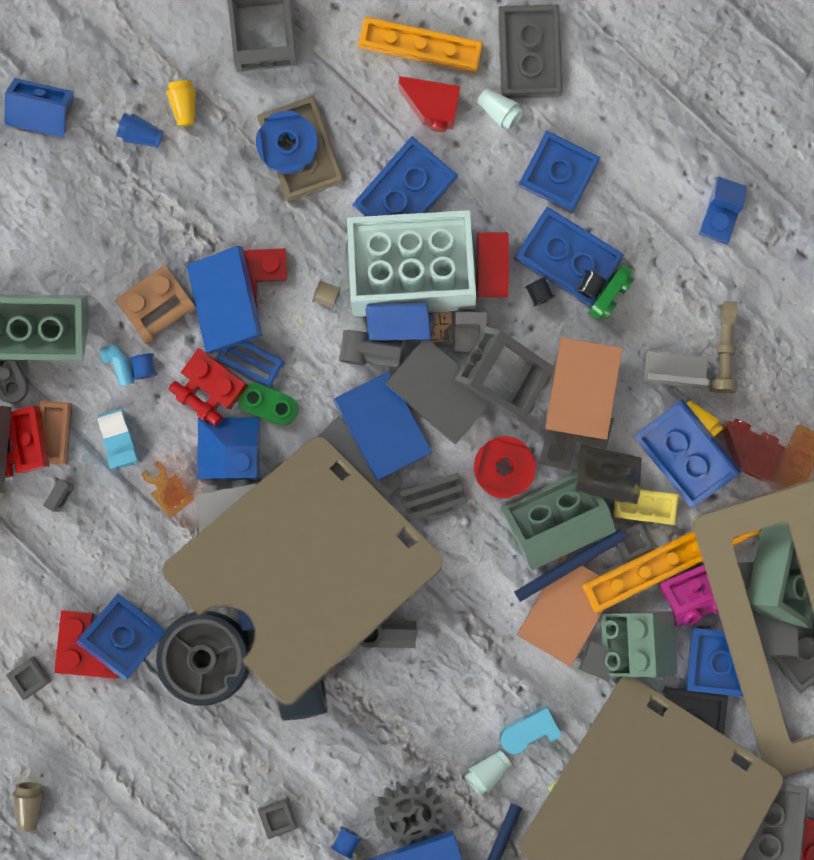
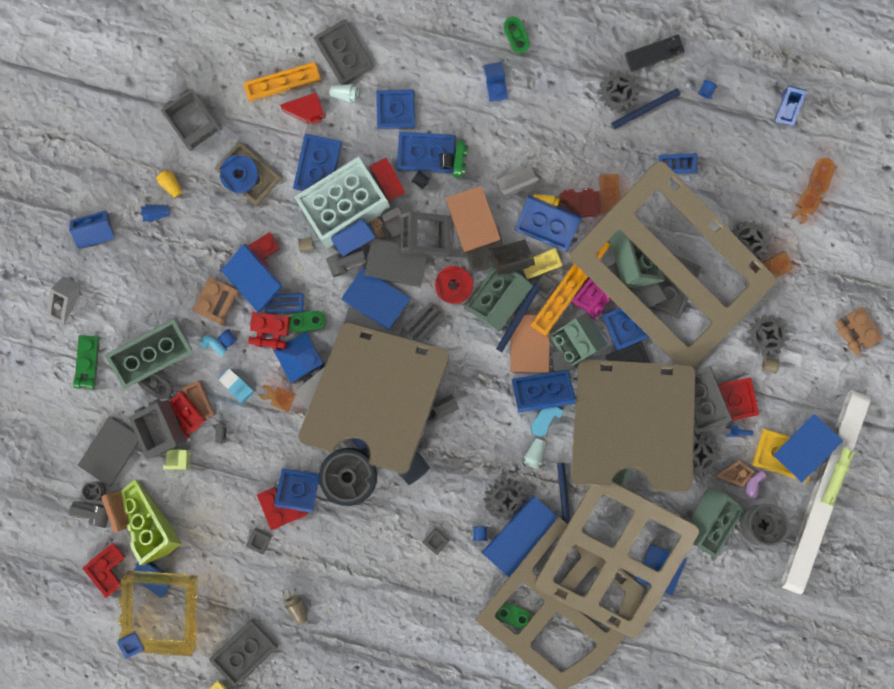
camera: 25 degrees left, 0 degrees up
dark tan piece [709,301,737,394] -> none
none -> green plate [503,16,530,54]
none -> blue tile [512,370,576,413]

